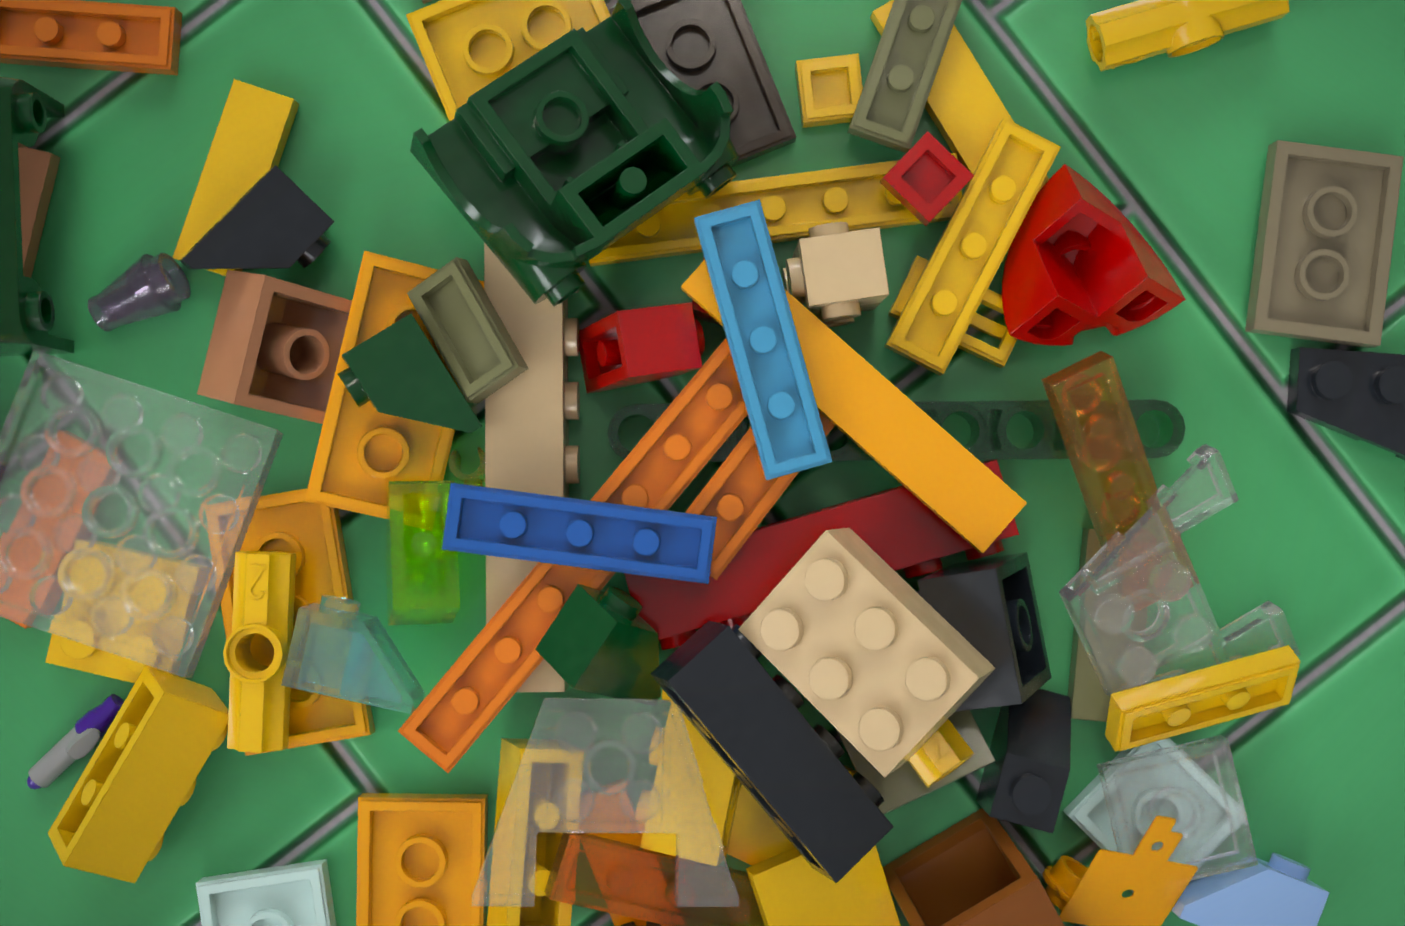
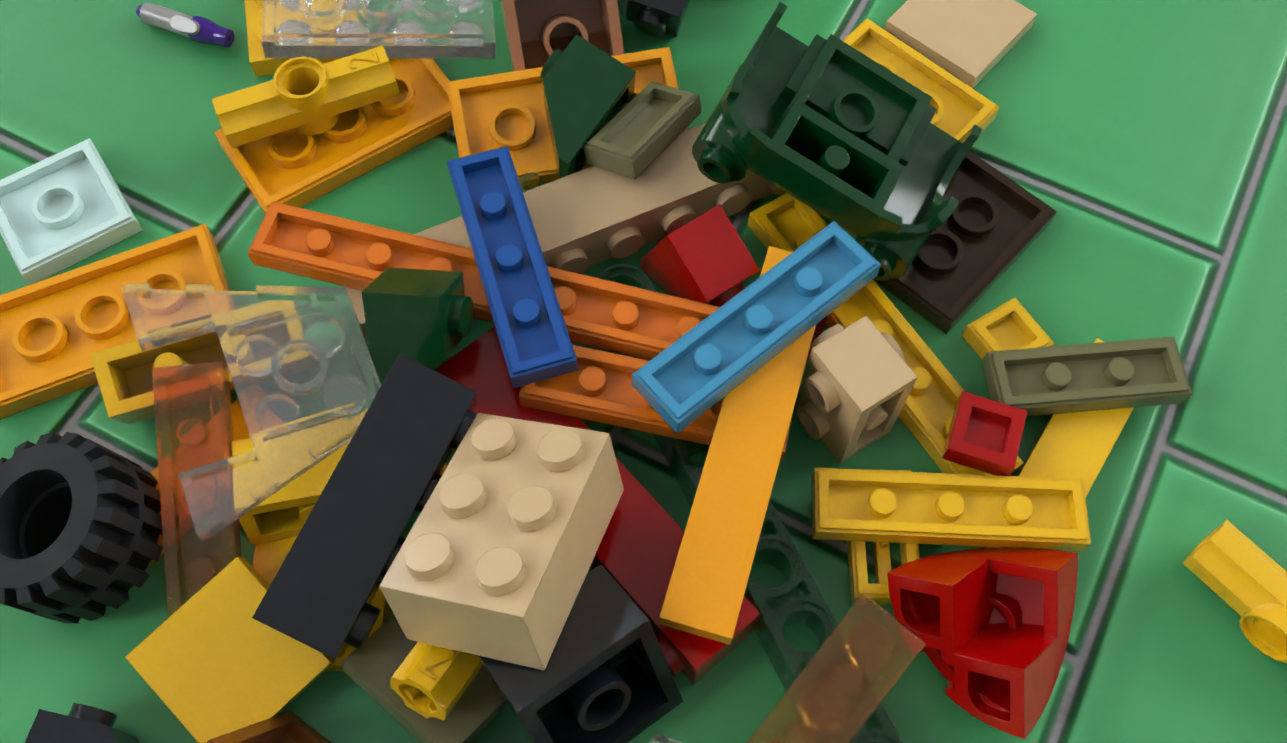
camera: 70 degrees right, 25 degrees down
yellow brick [48,665,229,884] -> none
clear light blue slope [281,595,425,714] -> none
clear neon green slope [386,481,460,626] -> none

